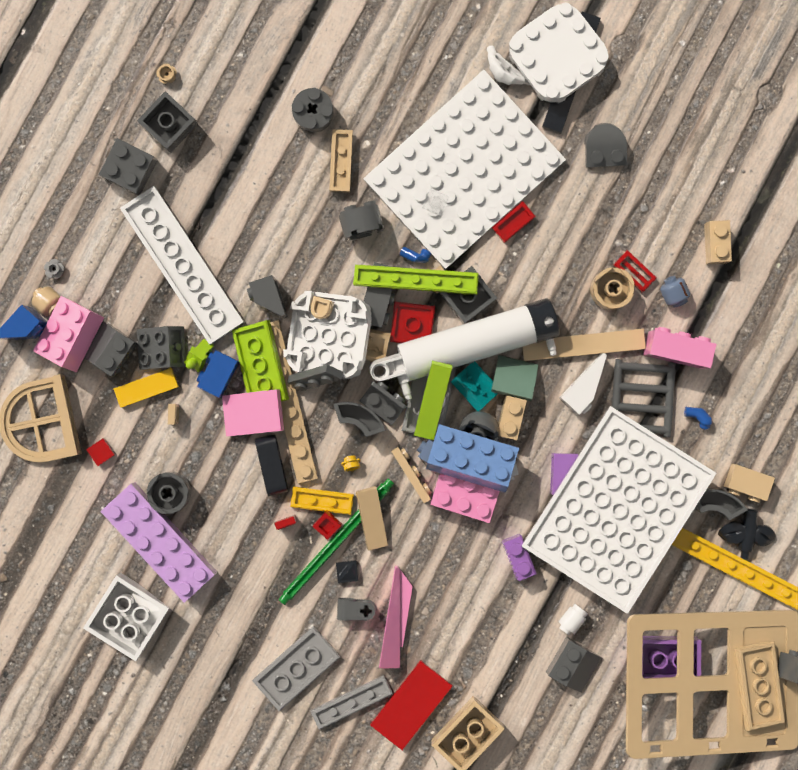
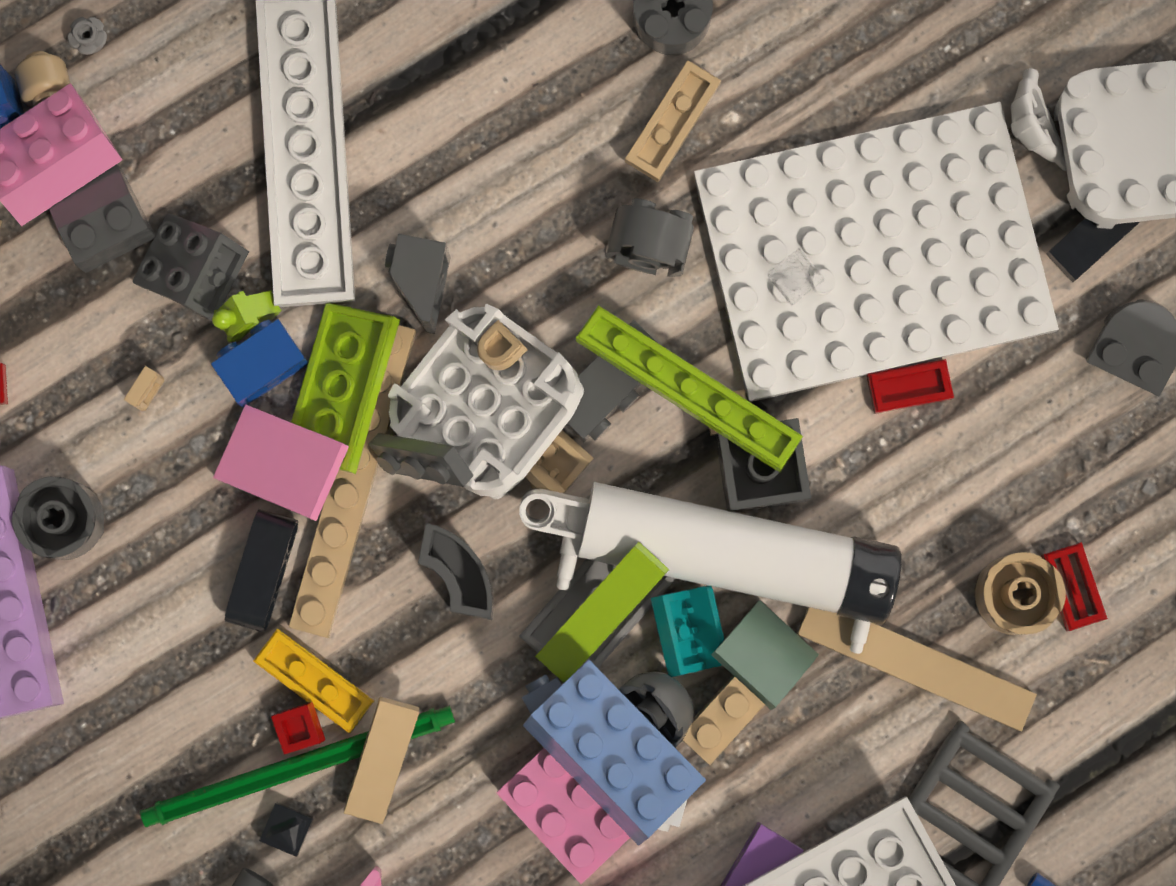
camera: 30 degrees right, 5 degrees down
yellow tile [114,368,179,408] -> none
red tile [274,515,297,530] -> none
yellow plate [341,455,361,472] -> none
dark grey bracket [360,381,406,425] -> none
red tile [390,301,435,343] -> none
tan plate [391,447,432,503] -> none
blue arm [400,247,432,263] -> none
white slope [559,353,607,415] -> none
bright pink brick [643,327,717,369] -> none
sand blue head [660,276,691,308] -> none

